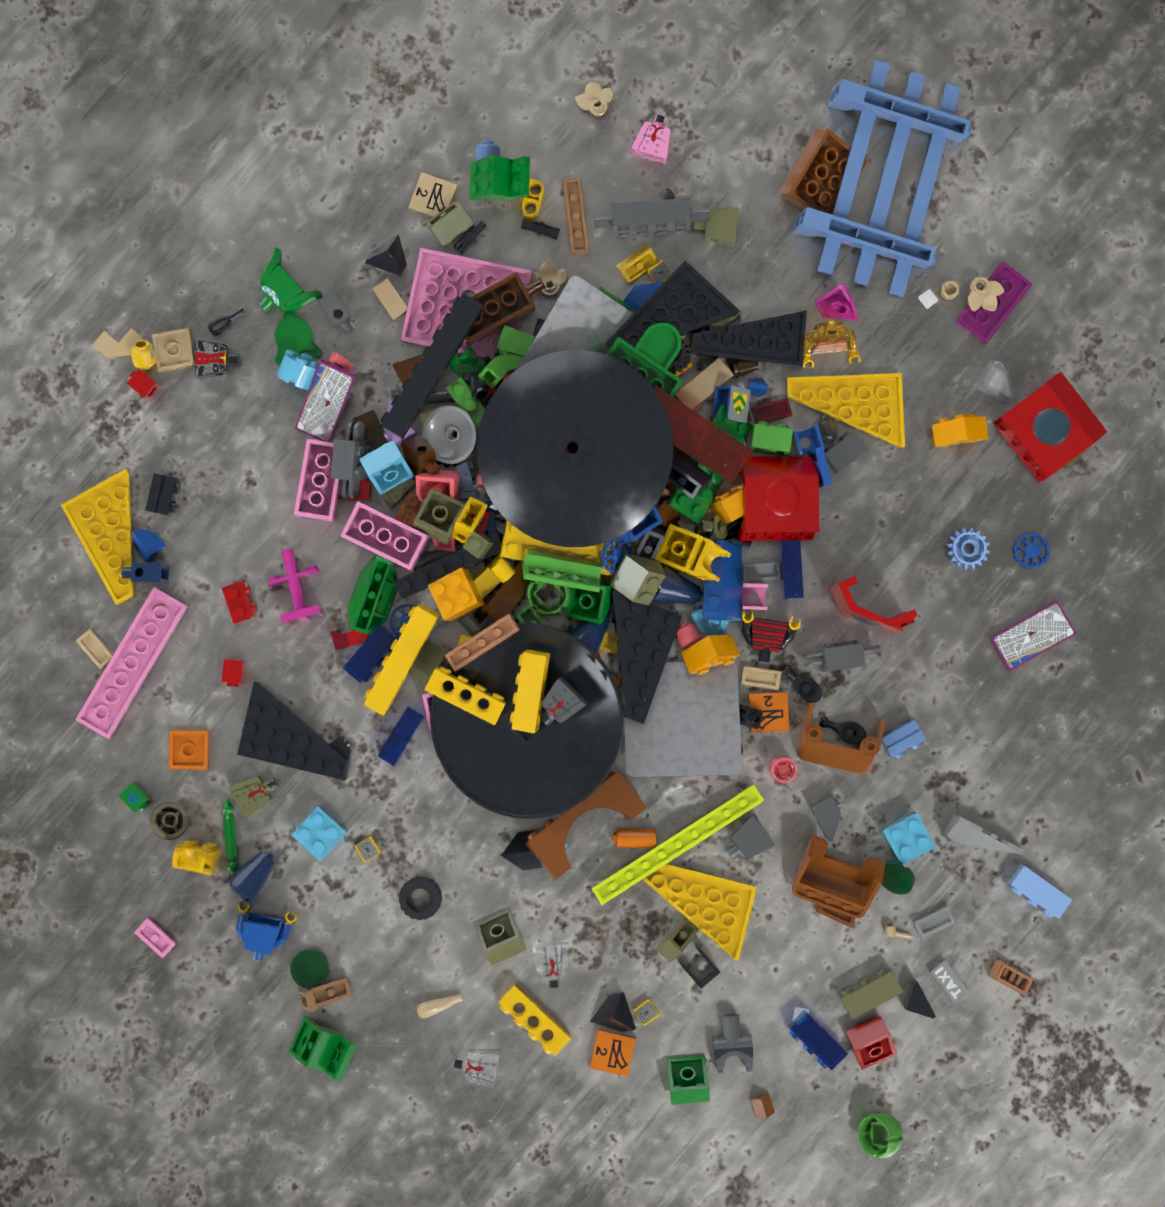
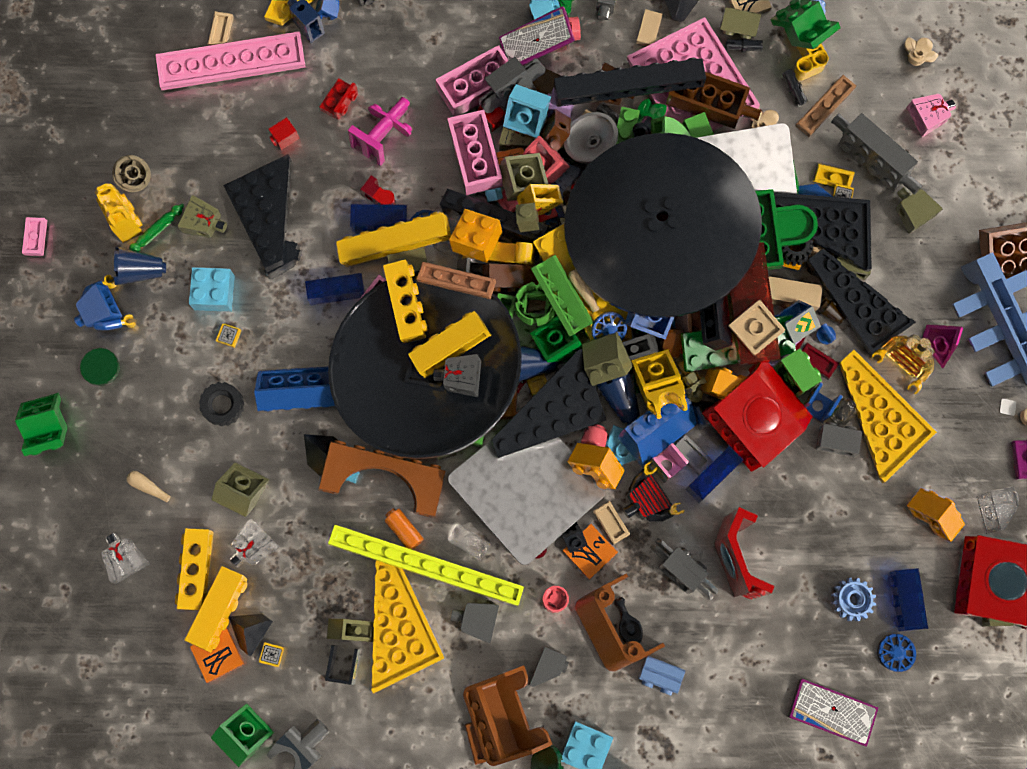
camera: 45 degrees right, 10 degrees down
green brick [119,782,152,813] -> none
orange tile [169,730,210,770] -> none
medium nougat bracket [298,977,352,1012] -> none
green wedge [348,555,398,634] -> none
black piece [782,665,822,703] -> none
blue tile [807,447,832,488] -> none
none -> yellow brick [185,566,248,653]
none -> blue slope [254,366,335,411]
none -> medium azure piece [485,187,503,202]
none -> tan piece [569,269,600,313]
none -> tan tile [728,300,785,356]
none -> clear blue brick [888,568,929,631]

